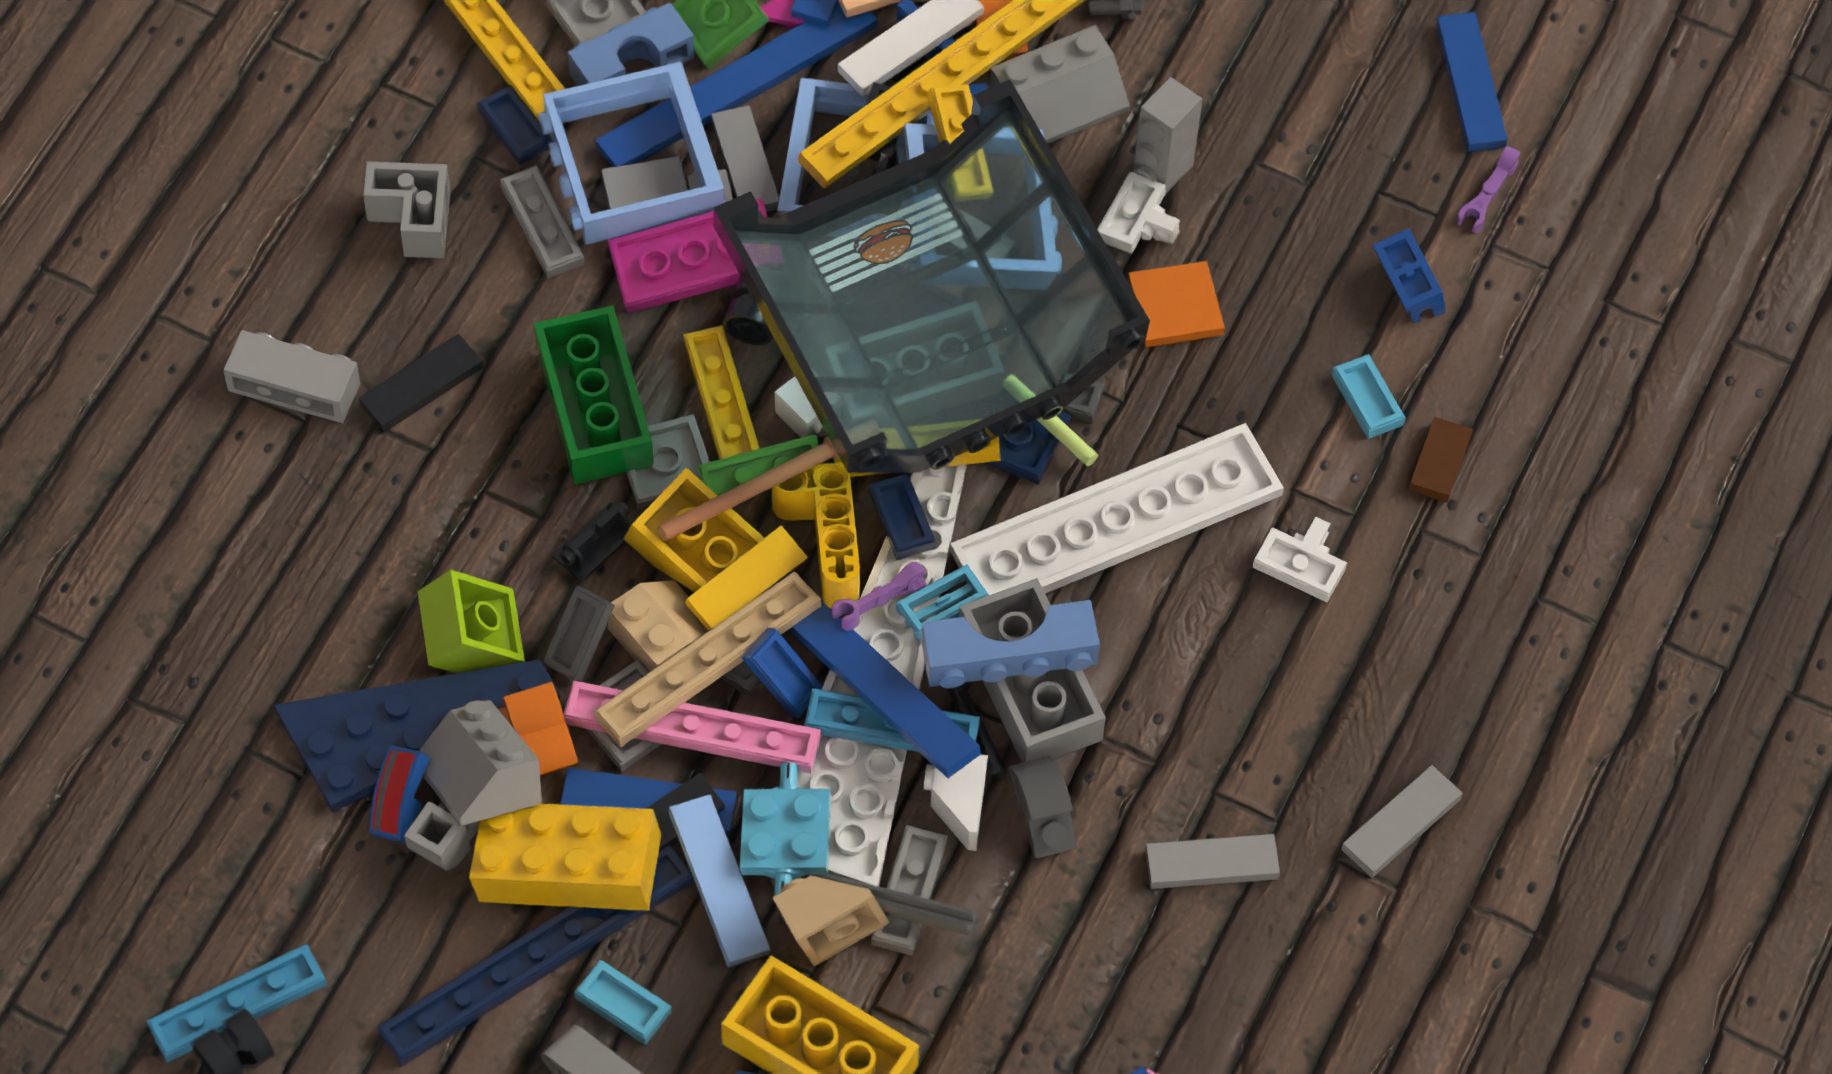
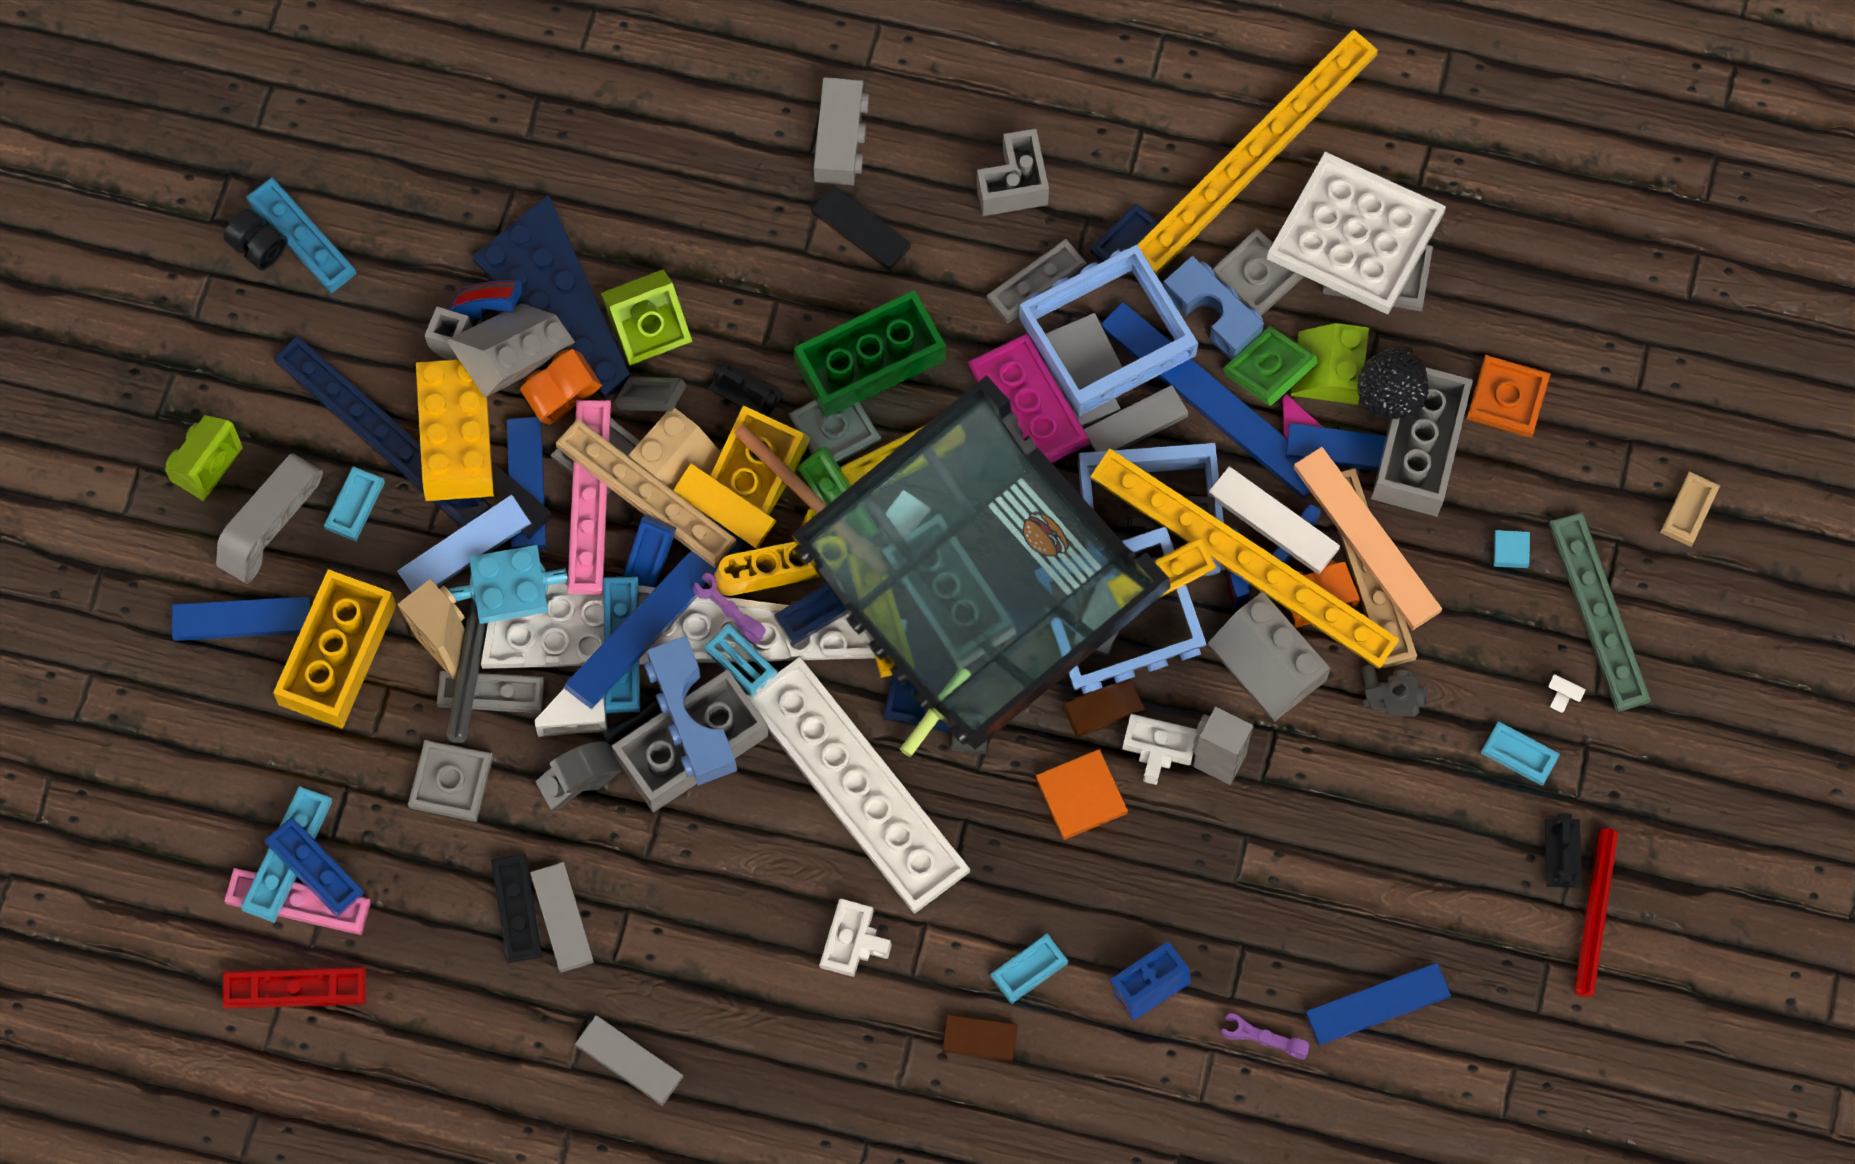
camera: 80 degrees right, 10 degrees up
none -> light grey tile [408,740,493,822]
none -> black tile [491,853,543,963]

